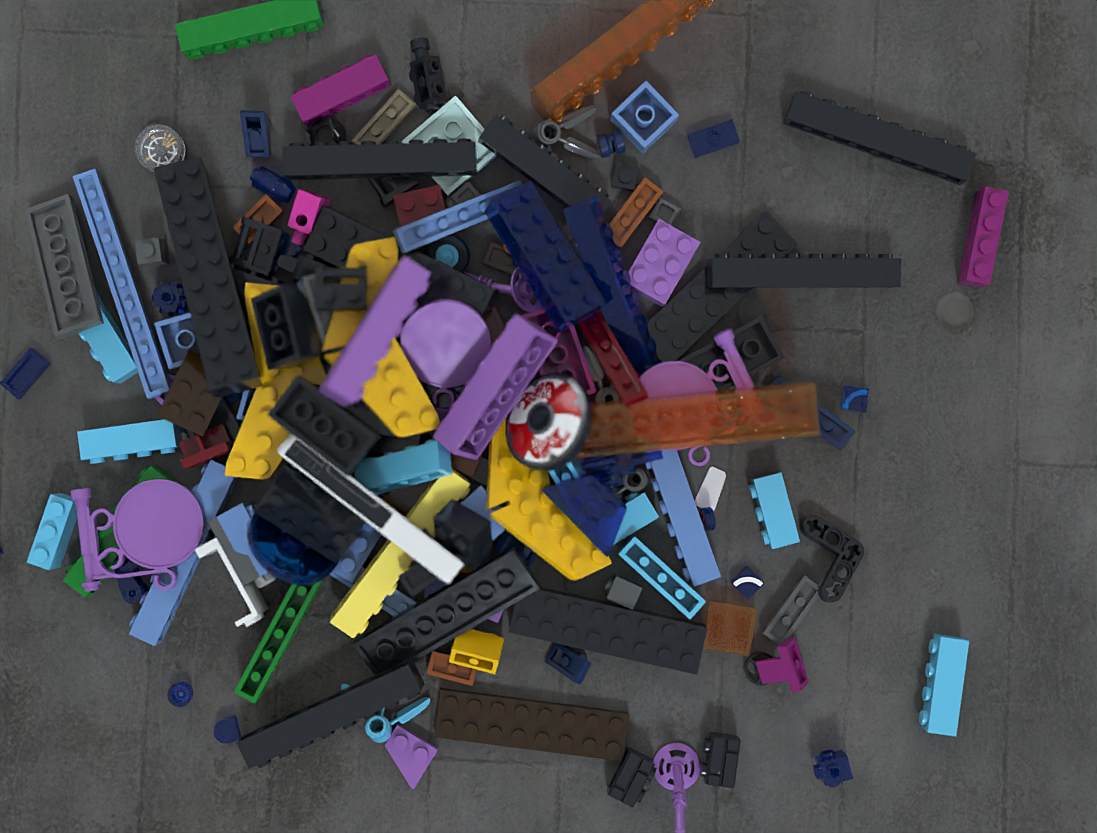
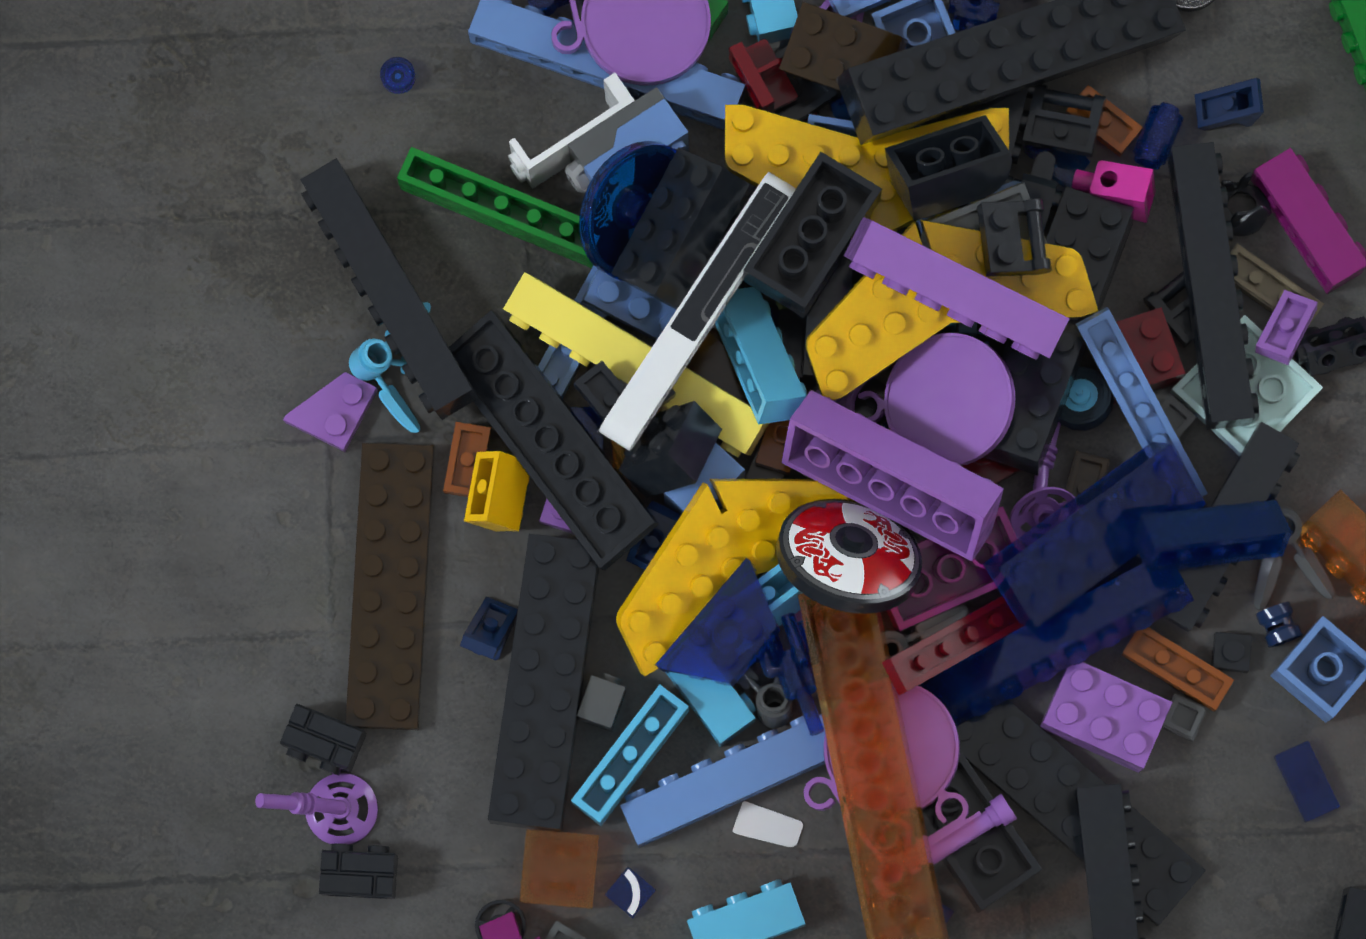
camera: 90 degrees right, 10 degrees down
clear blue tile [214,715,242,744] -> none
clear blue tile [701,507,716,531] -> none
none -> clear blue brick [1133,500,1292,572]
none -> medium lavender plate [1255,290,1318,365]

